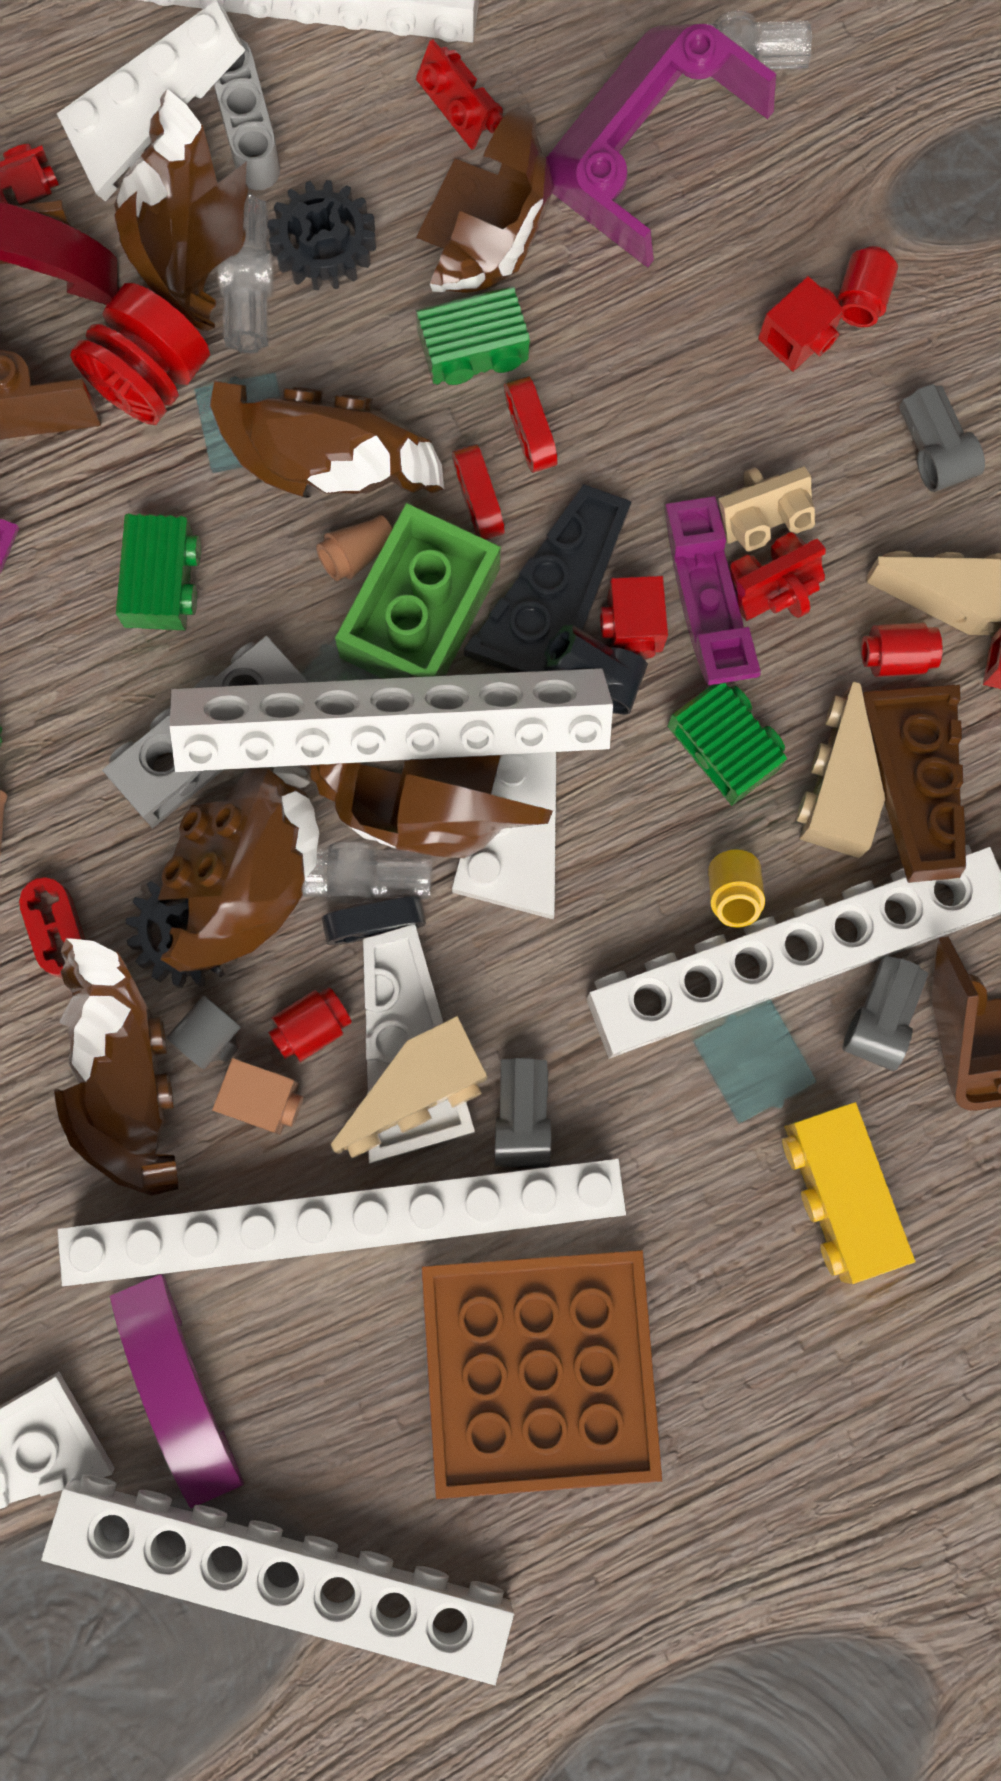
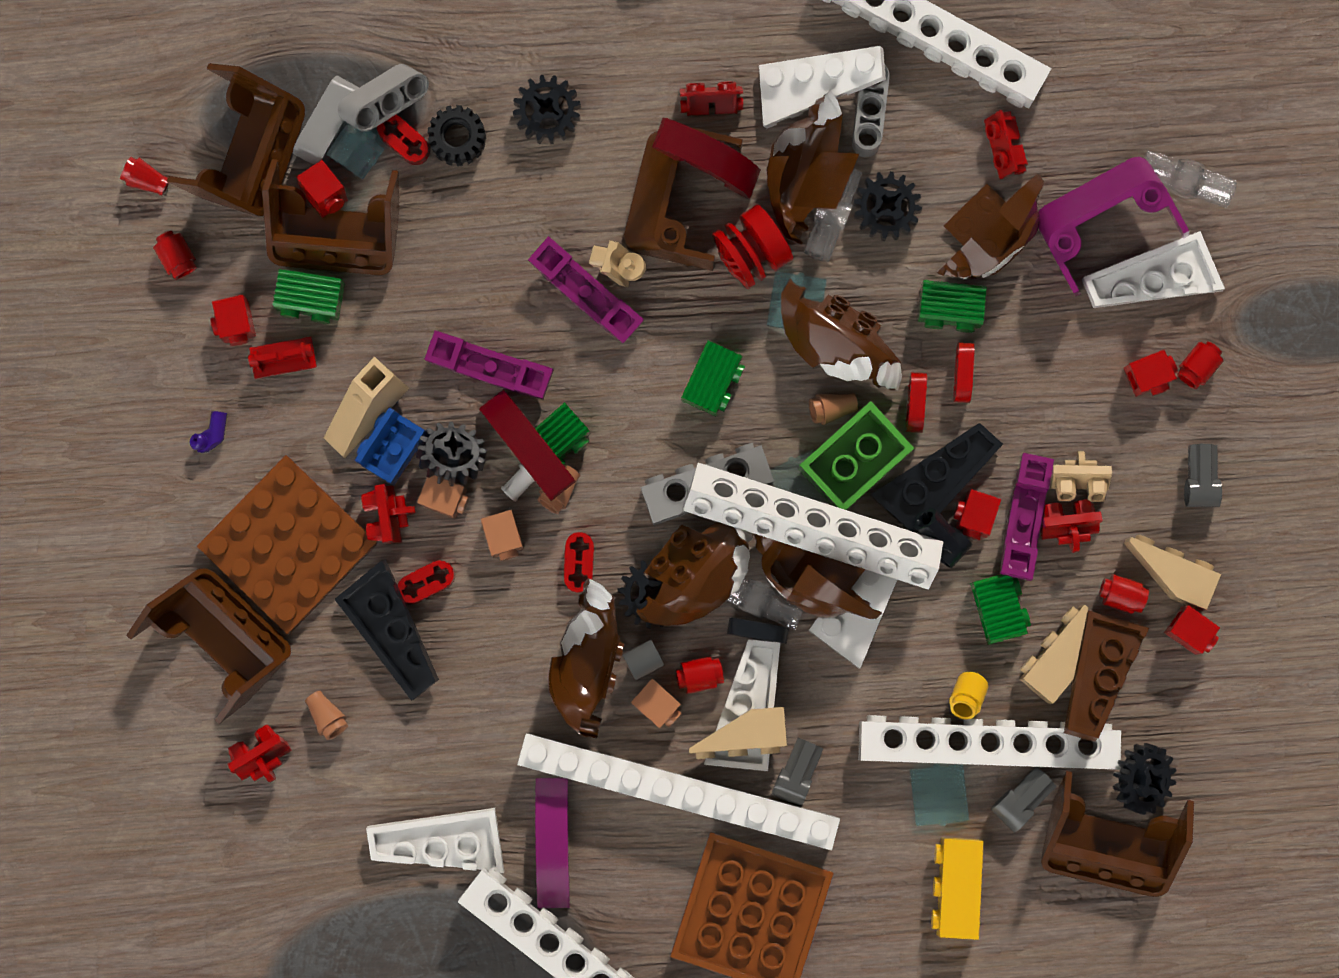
camera: 30 degrees right, 5 degrees up
none -> white wing [1082,231,1225,308]

